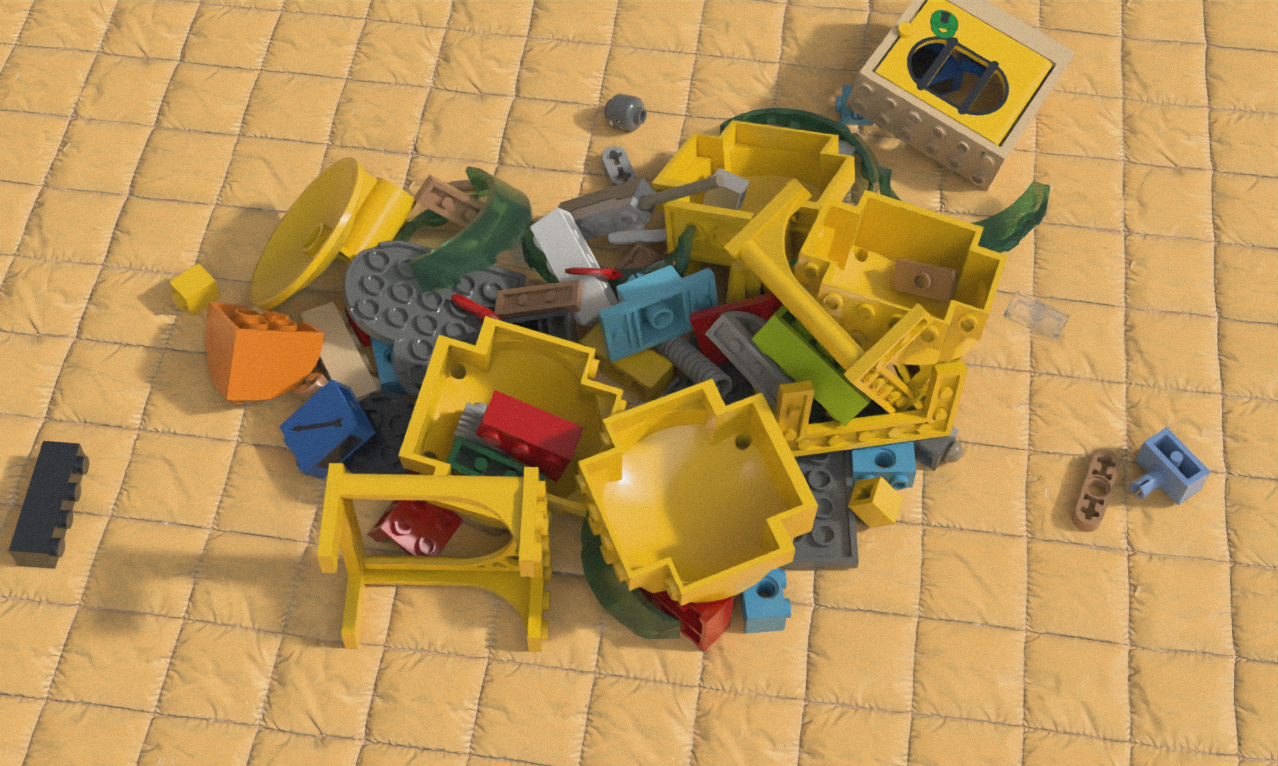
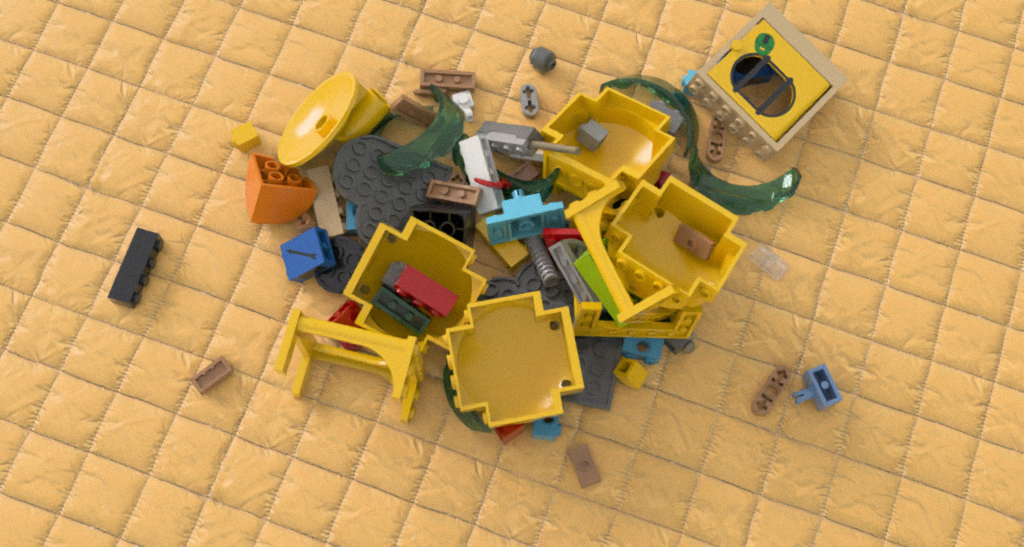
camera: 10 degrees right, 15 degrees up
red piece [451,293,501,323] -> none
none -> medium nougat plate [189,356,235,396]
none -> medium nougat plate [420,69,476,92]
none -> white plate [452,90,475,123]
none -> medium nougat plate [568,443,602,489]
none -> medium nougat beam [706,114,728,164]

